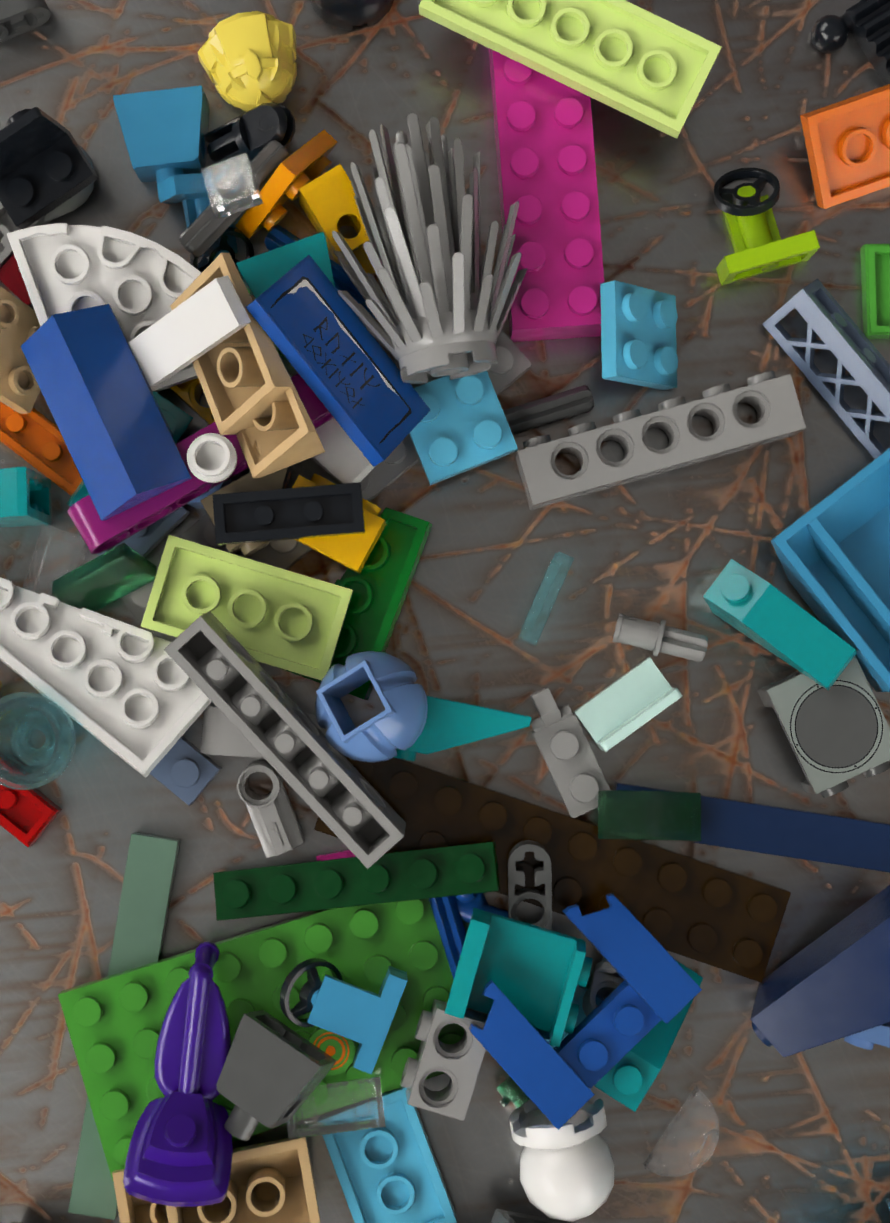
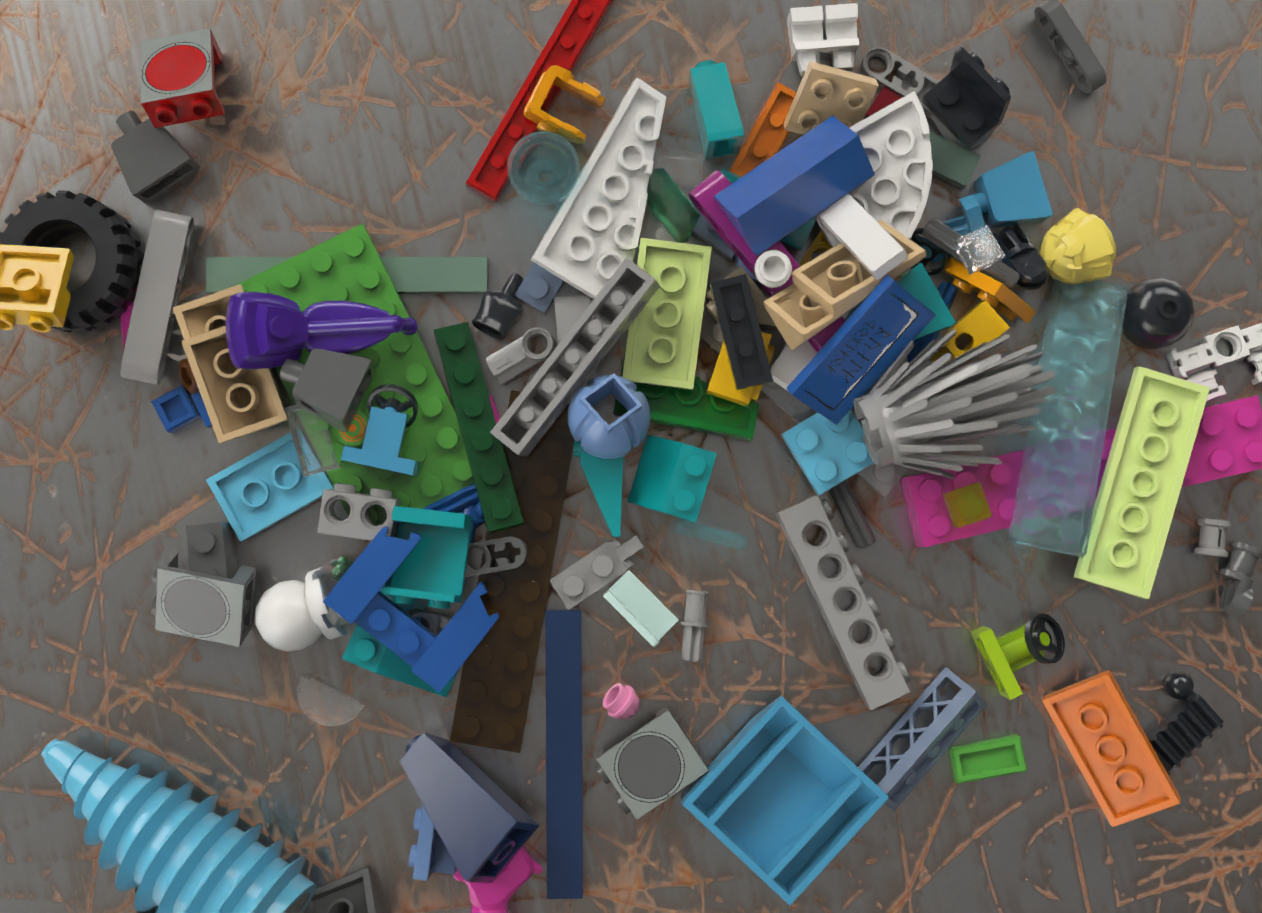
camera: 85 degrees right, 0 degrees up
clear green slope [598,790,701,842] -> none
medium azure plate [600,280,678,390] -> none
teal slope [703,559,857,690] -> none
none -> black piece [472,272,523,340]
none -> bright pink plate [603,683,640,720]
none -> teal slope [627,435,717,523]
none -> sand green tile [929,131,981,189]
none -> clear neon green plate [943,482,992,528]
none -> clear light blue plate [1008,279,1129,557]

